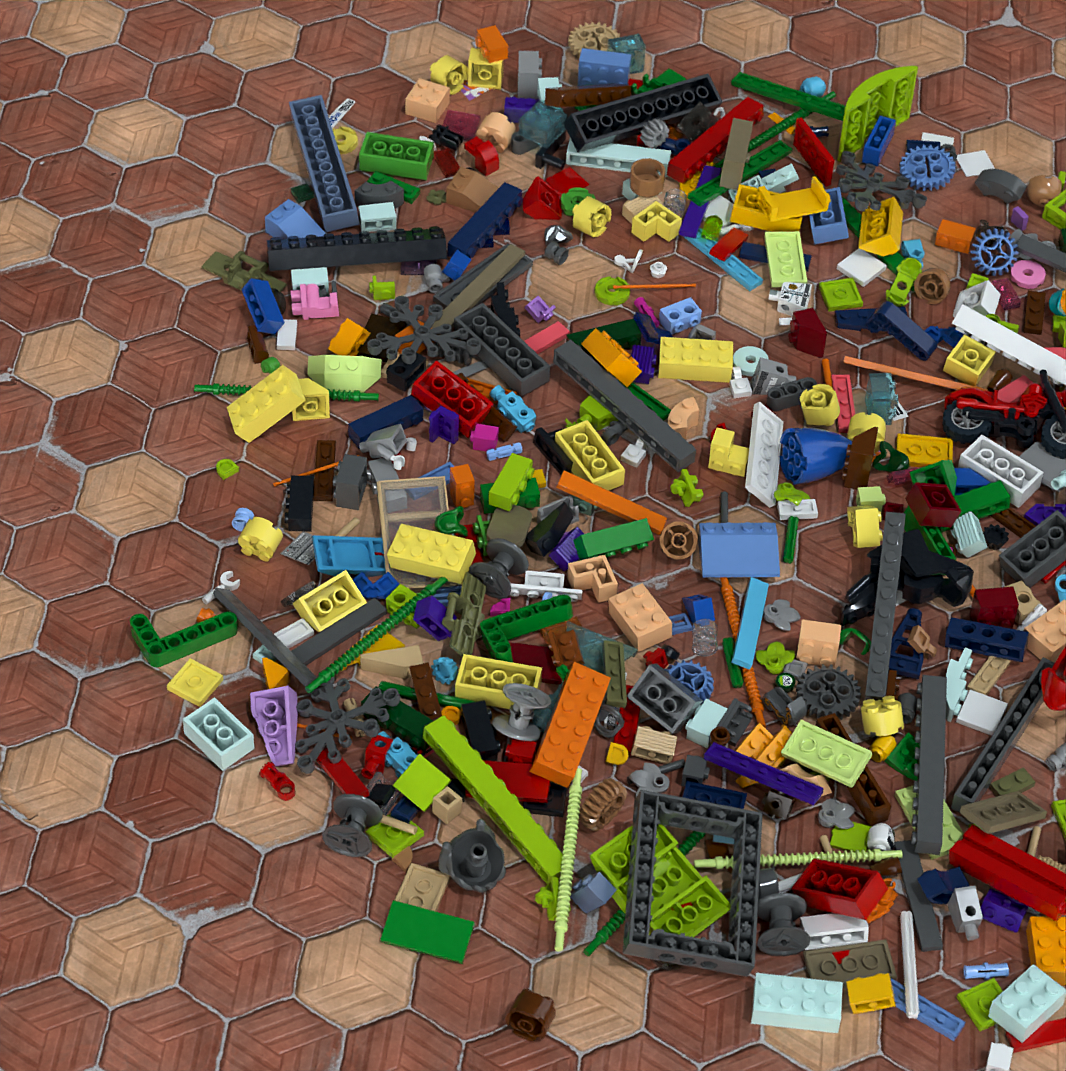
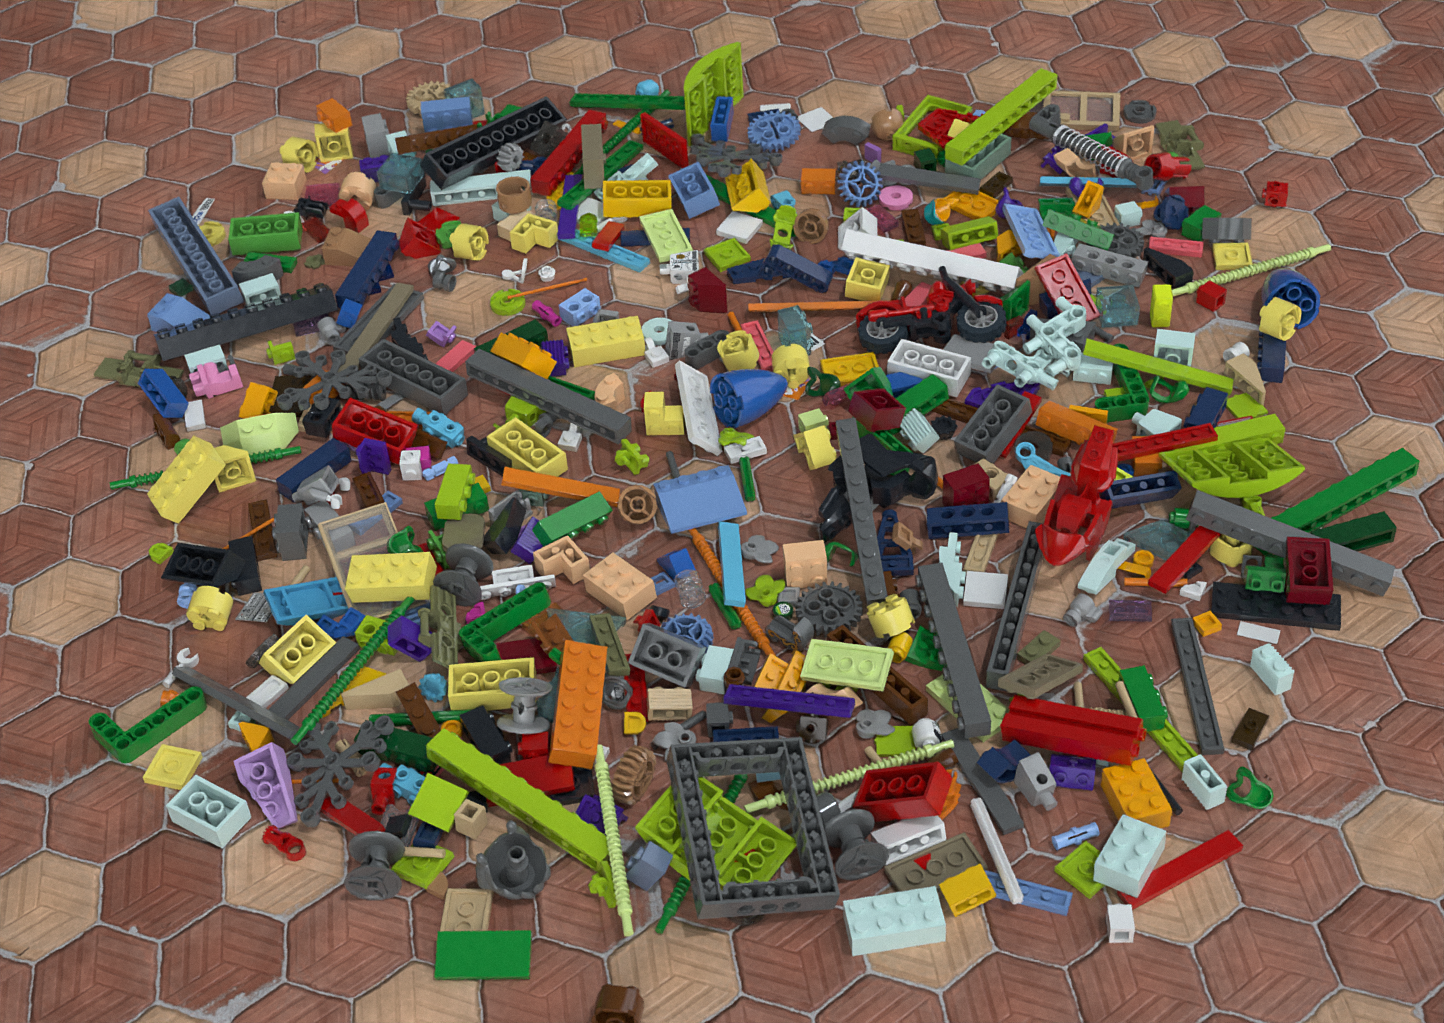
camera: 10 degrees left, 5 degrees down
orange brick [449,464,475,508] -> none
clear blue tile [633,312,673,345] -> none
yellow panel [756,176,831,222] -> none
reddish brown slope [842,427,878,490] -> none
none -> black slope [161,543,246,587]
none -> reddish brown tile [352,472,385,508]
none -> white bracket [399,450,423,480]
none -> dark purple bracket [575,794,628,836]

